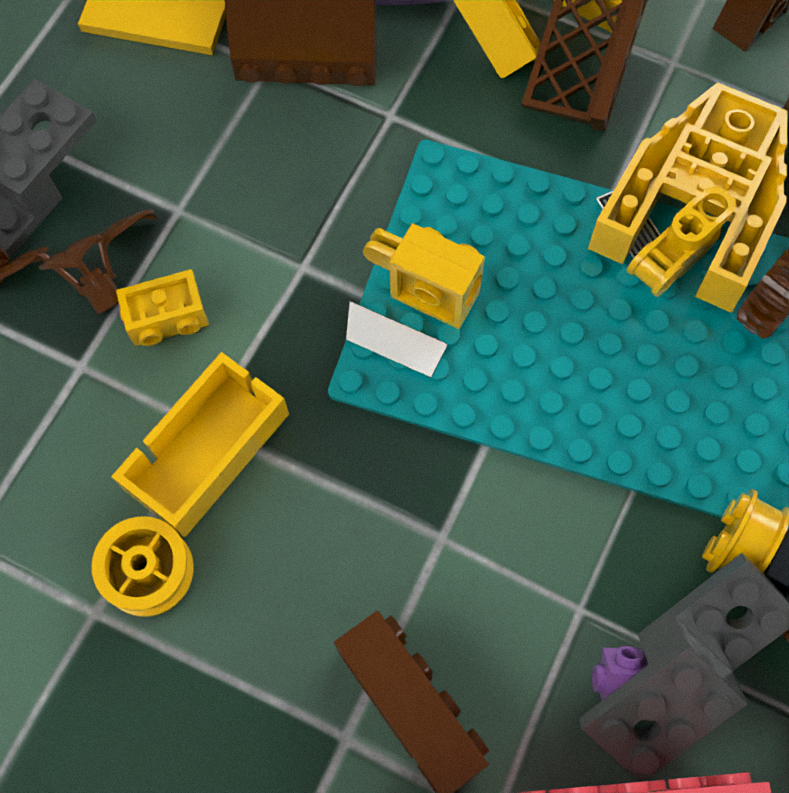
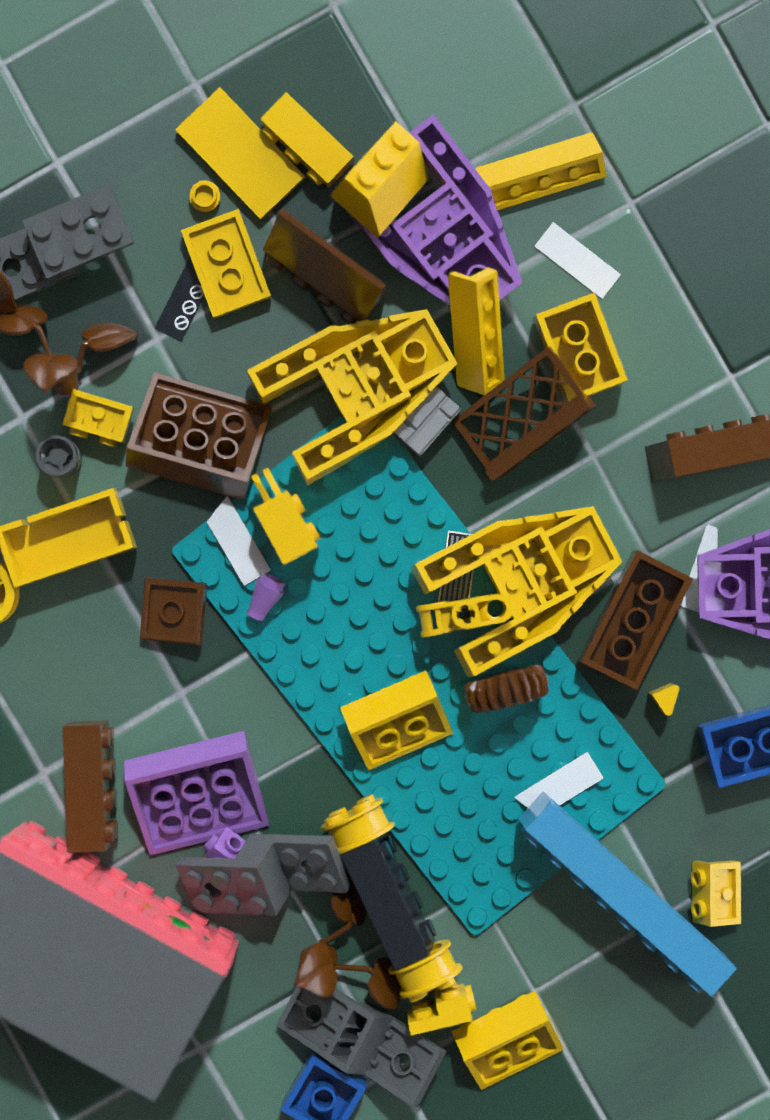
camera: 30 degrees right, 20 degrees up
none -> dark grey wheel [36,435,82,478]
none -> medium lavender slope [124,731,269,855]
none -> reddish brown slope [125,372,273,501]
none -> reddish brown tile [140,578,207,645]
none -> black sticker [154,257,205,342]
none -> yellow plate [181,209,272,319]
none -> yellow plate [189,180,220,212]
none -> yellow wedge [247,309,457,485]
none -> medium lavender cone [247,573,285,621]
none -> yellow slope [340,670,454,771]
none -> light grey brick [393,387,461,457]

